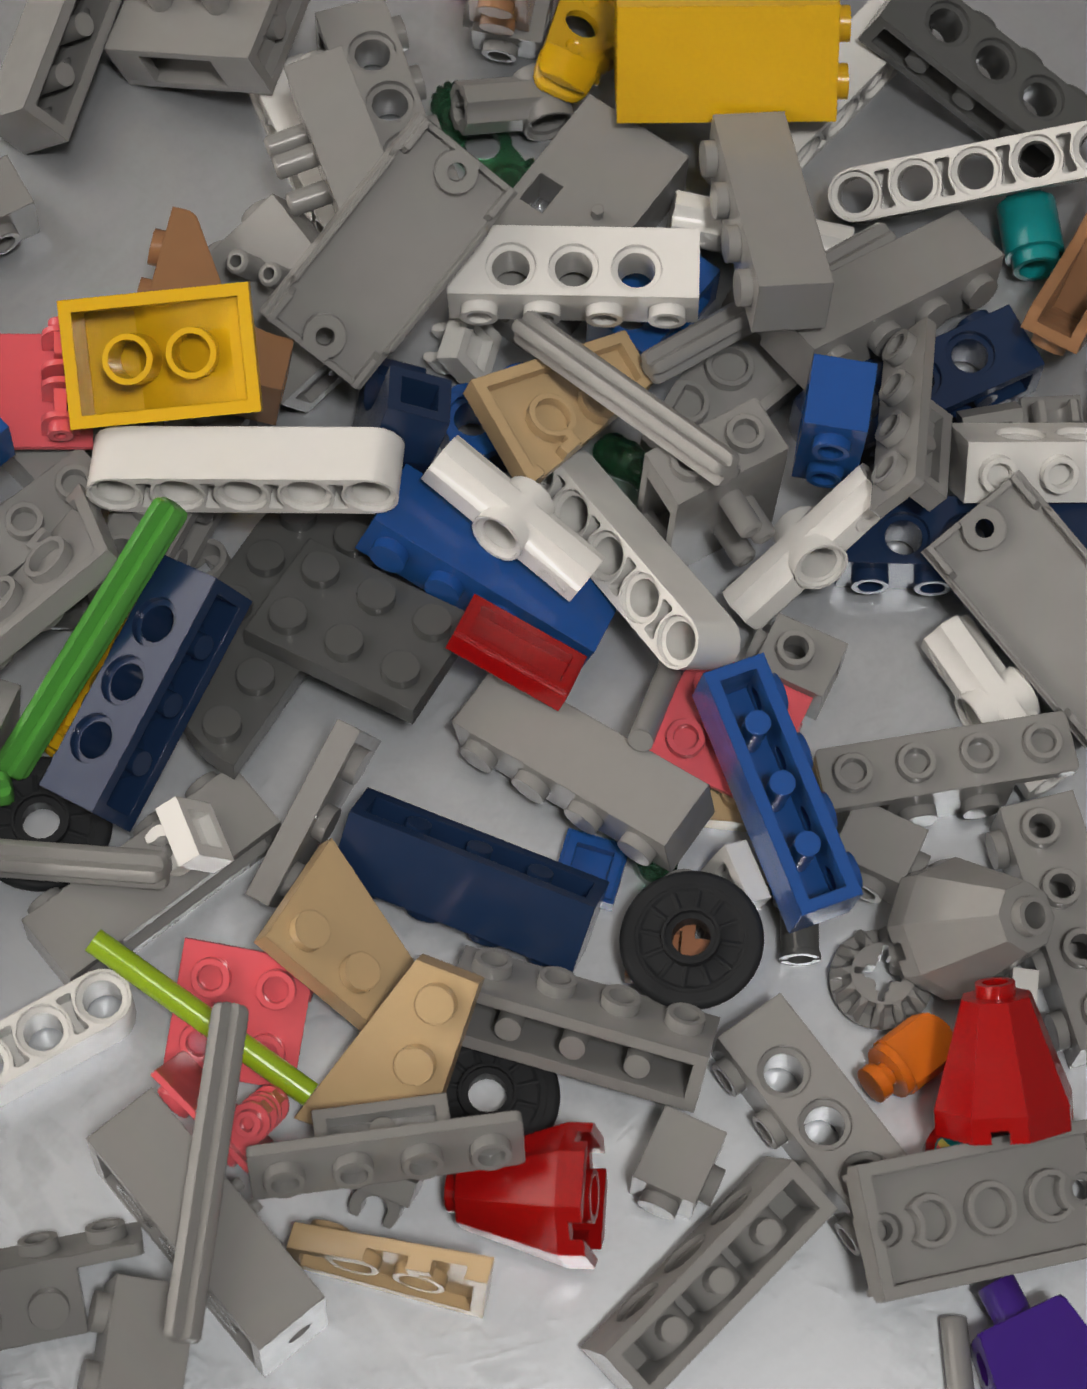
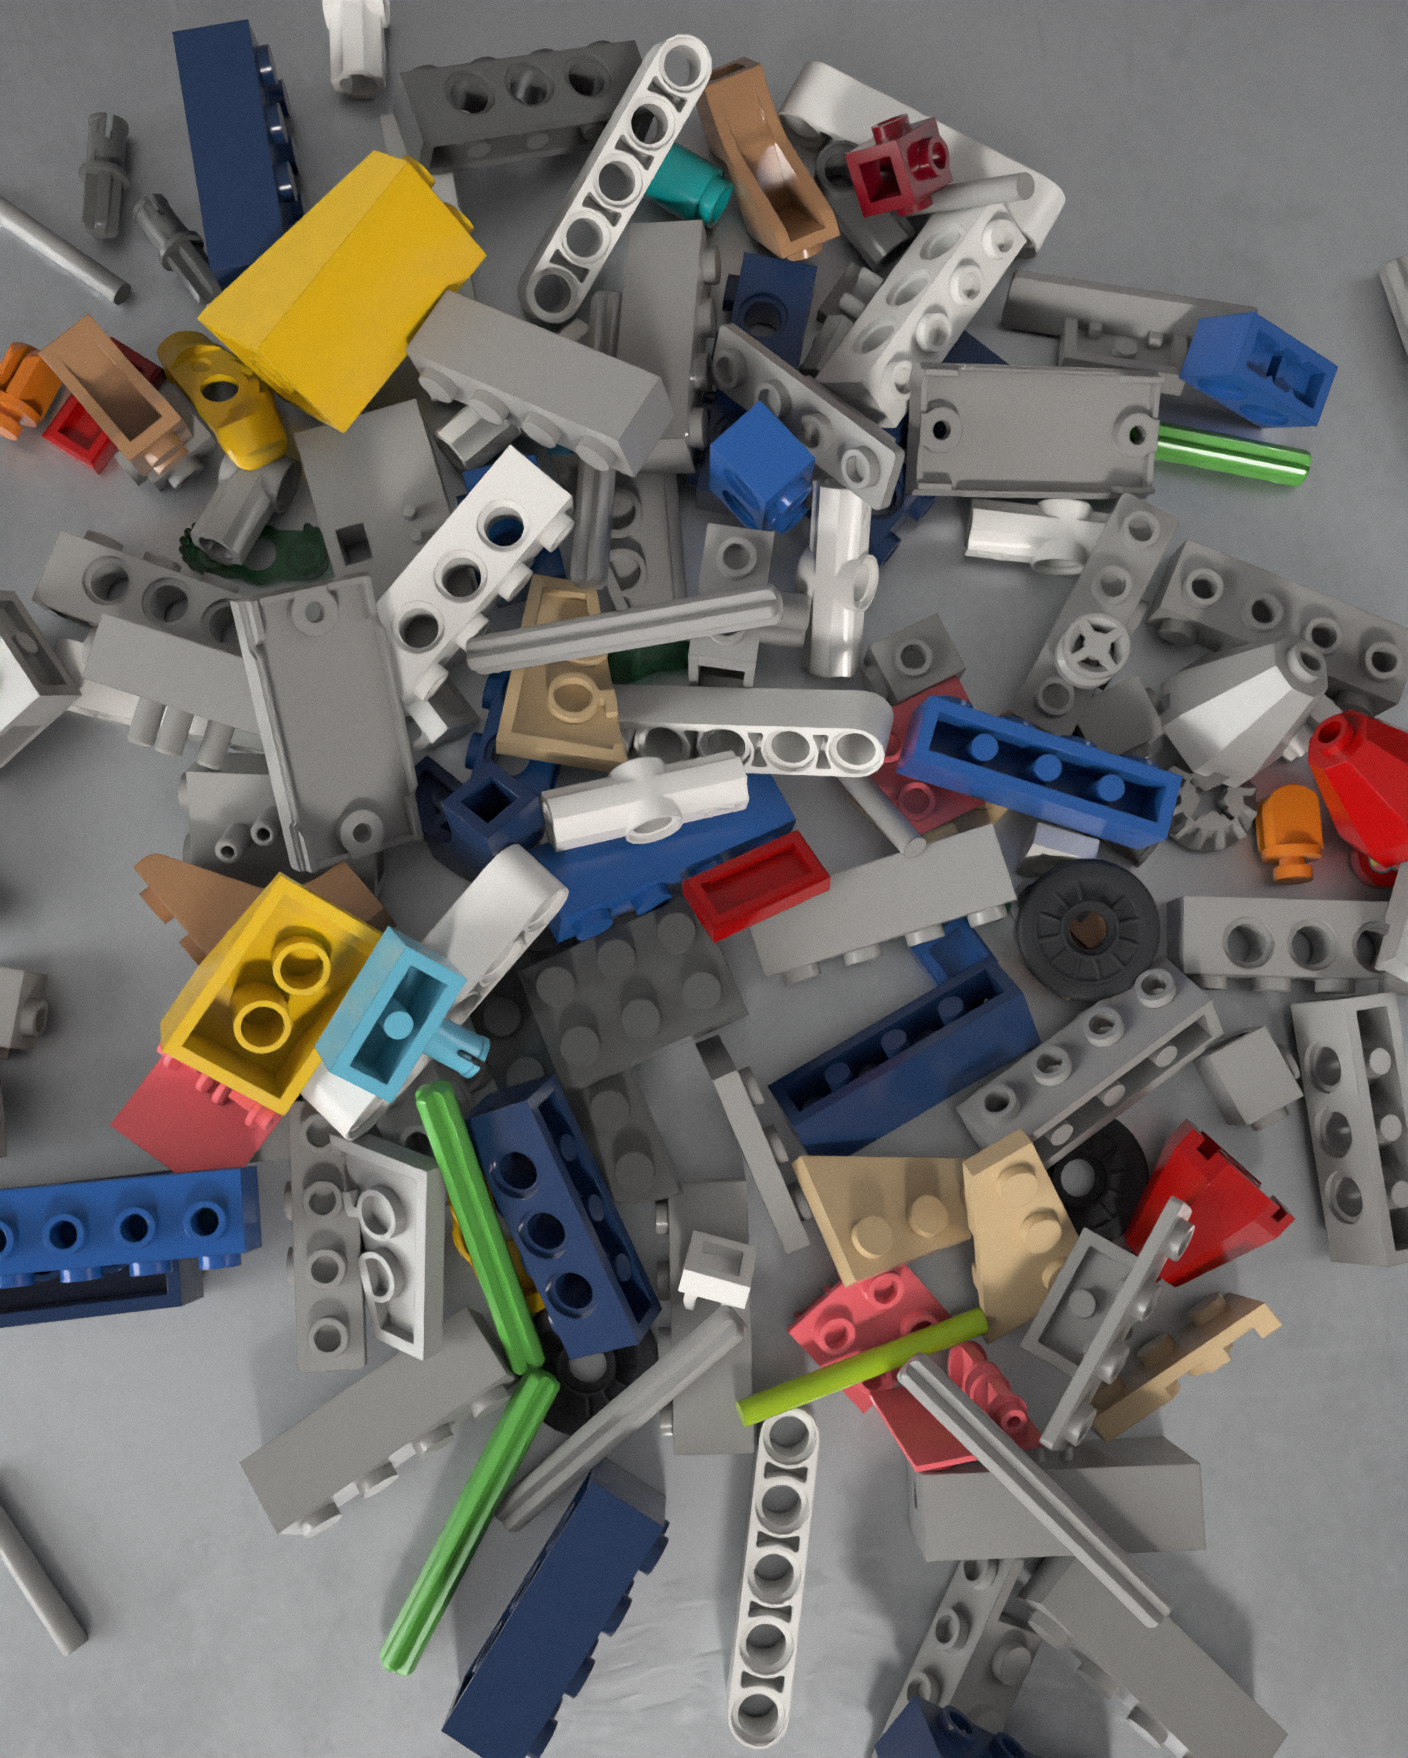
camera: 50 degrees left, 15 degrees up
none -> medium azure brick [314,926,490,1104]
none -> light grey wheel [1054,613,1130,689]

